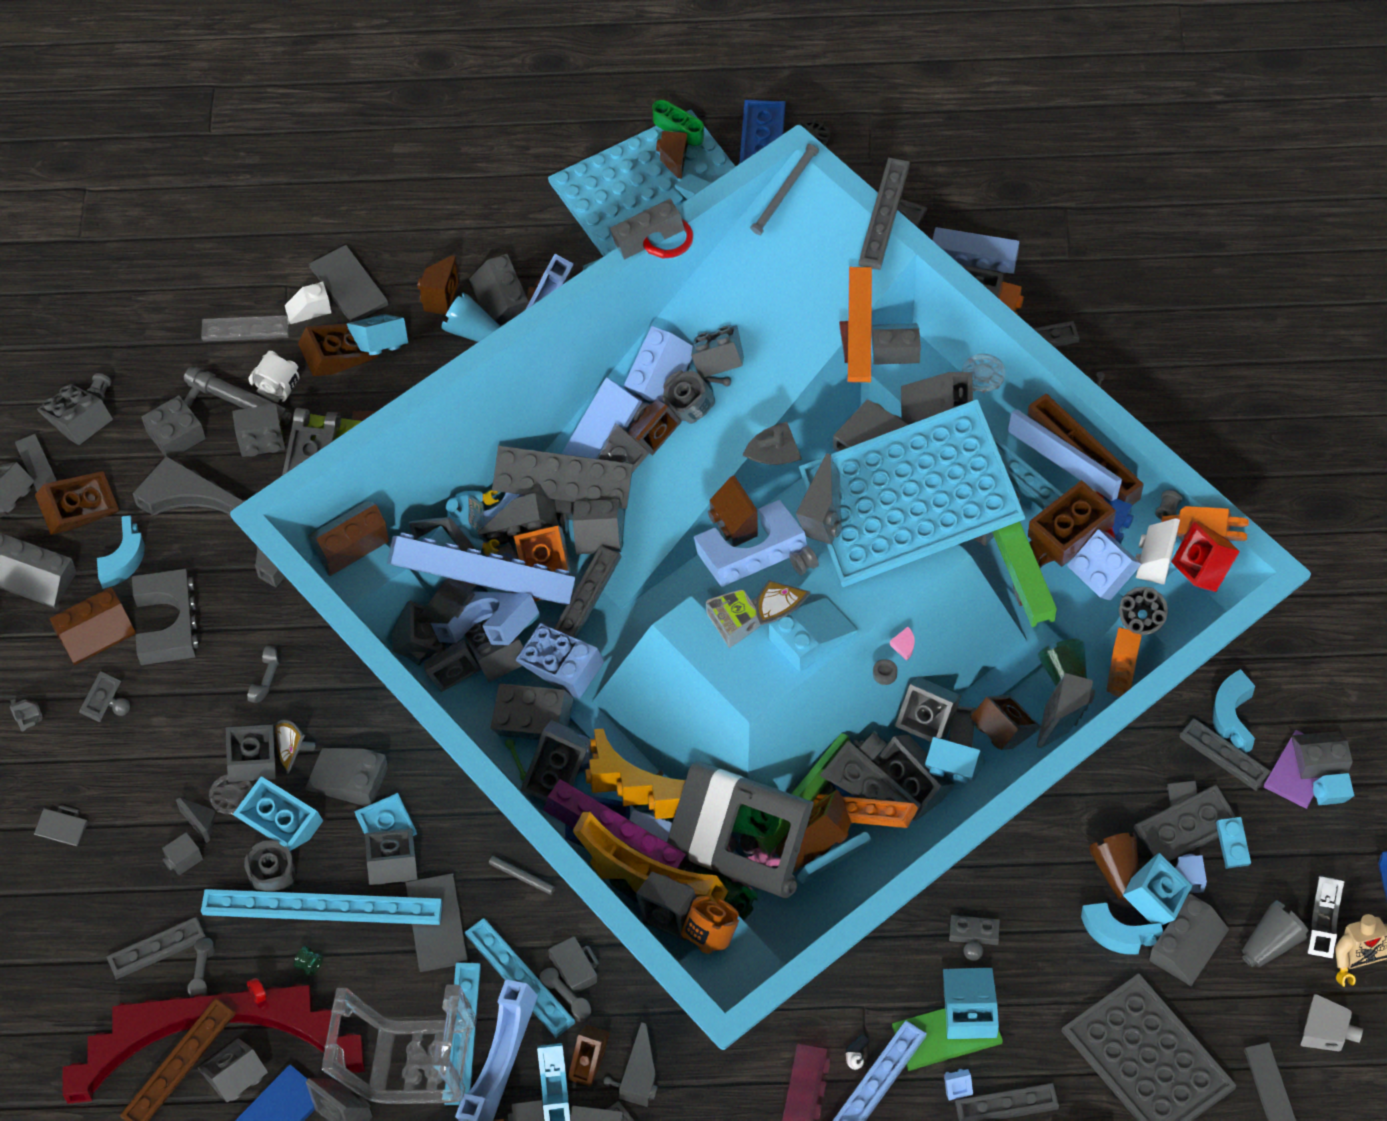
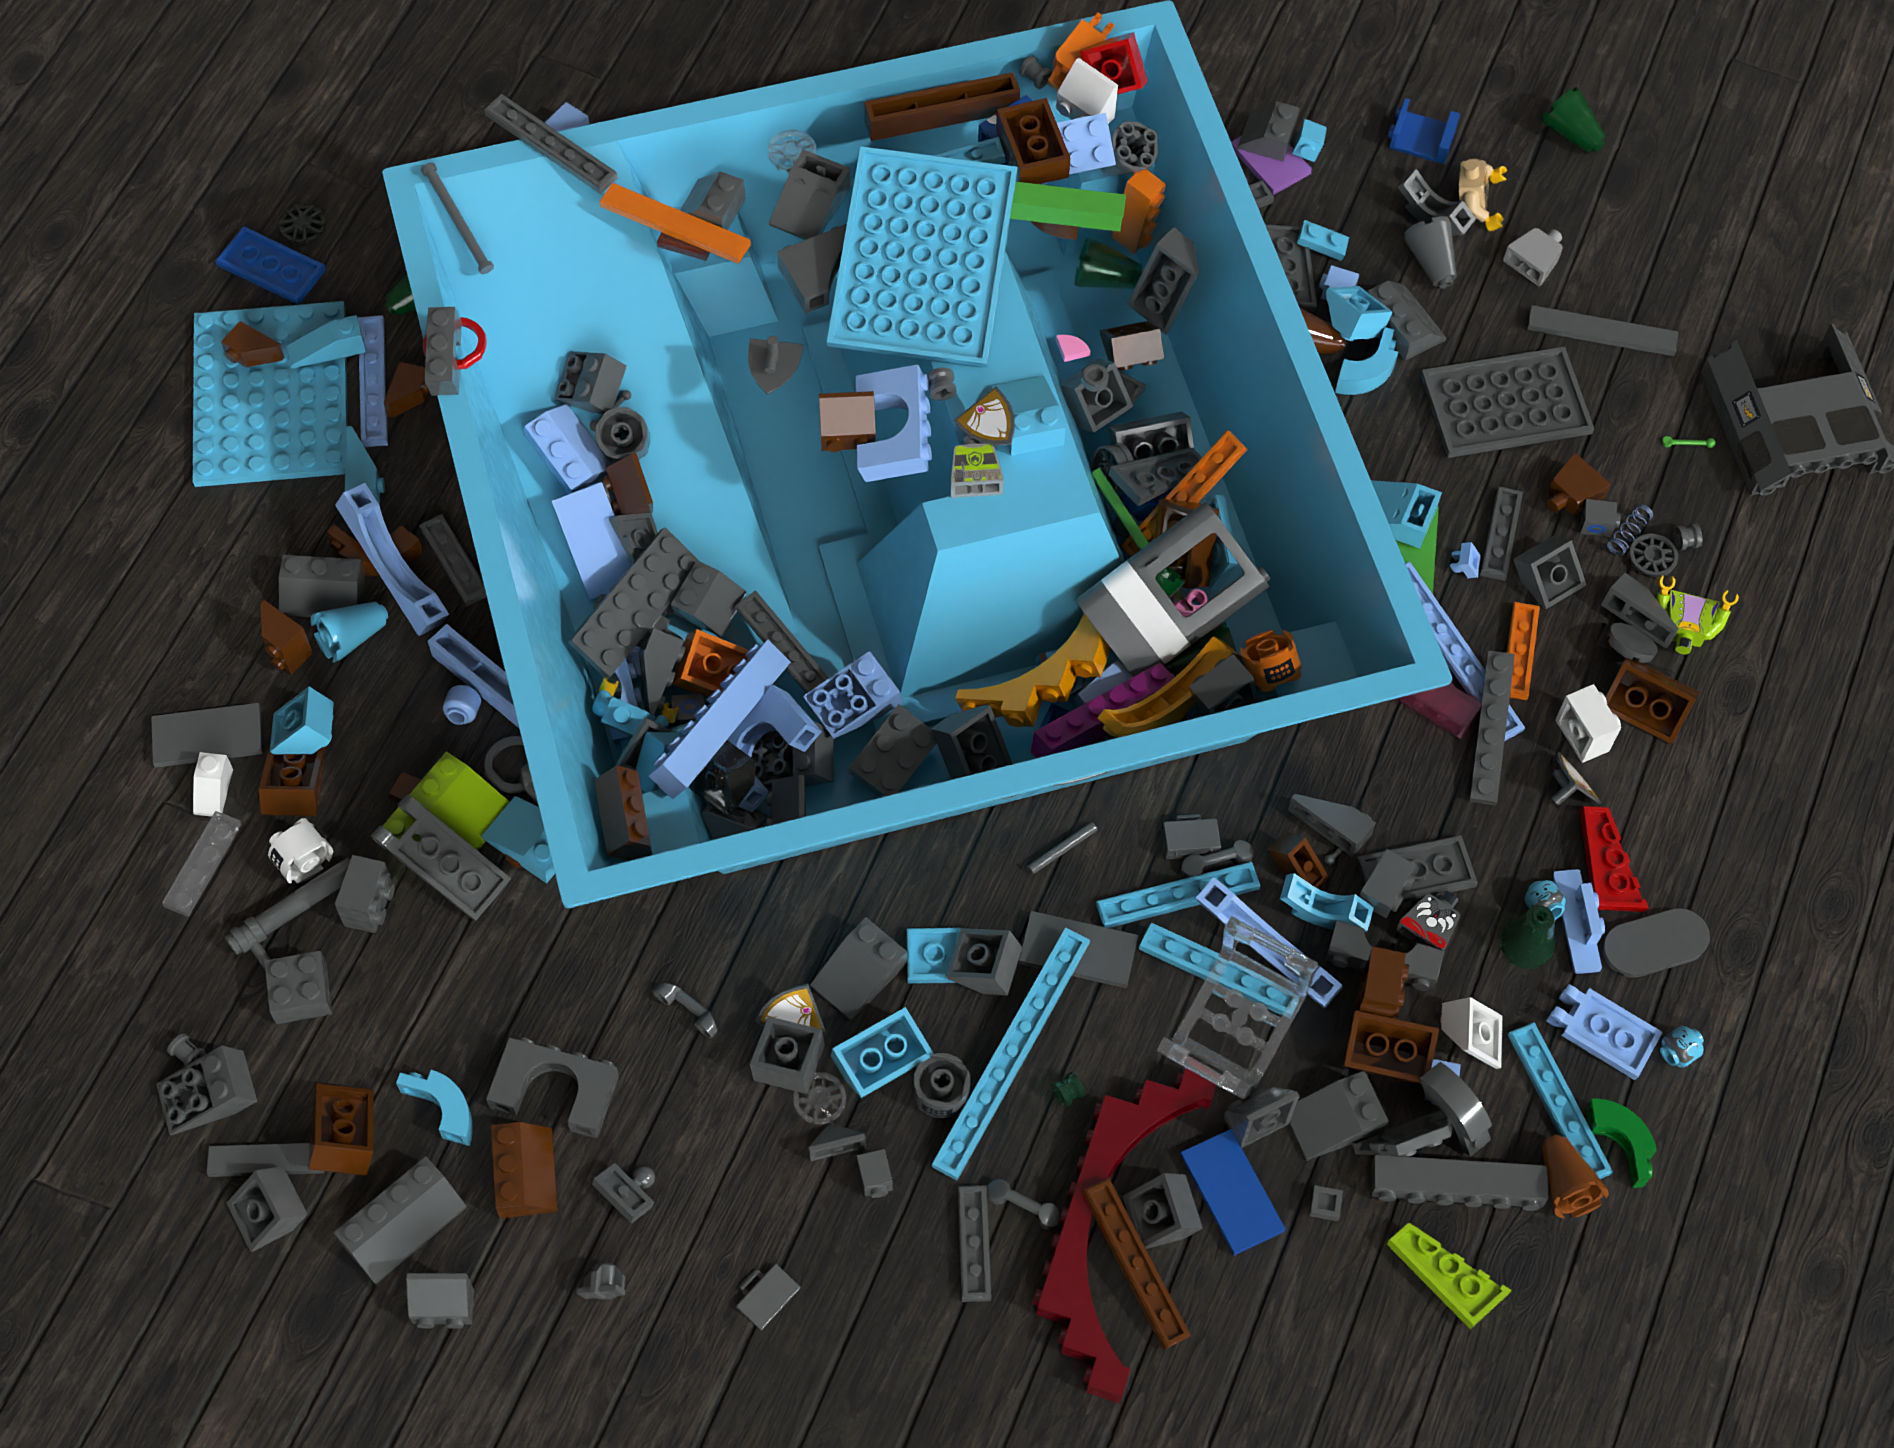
camera: 70 degrees left, 5 degrees up
dark grey arch [133,457,285,588] -> none
red tile [247,978,266,1004] -> none
green beam [652,100,704,146] -> none
dark grey slope [796,453,842,545] -> none
medium azure slope [925,737,985,783] -> none
light blue tile [1008,409,1122,501] -> none

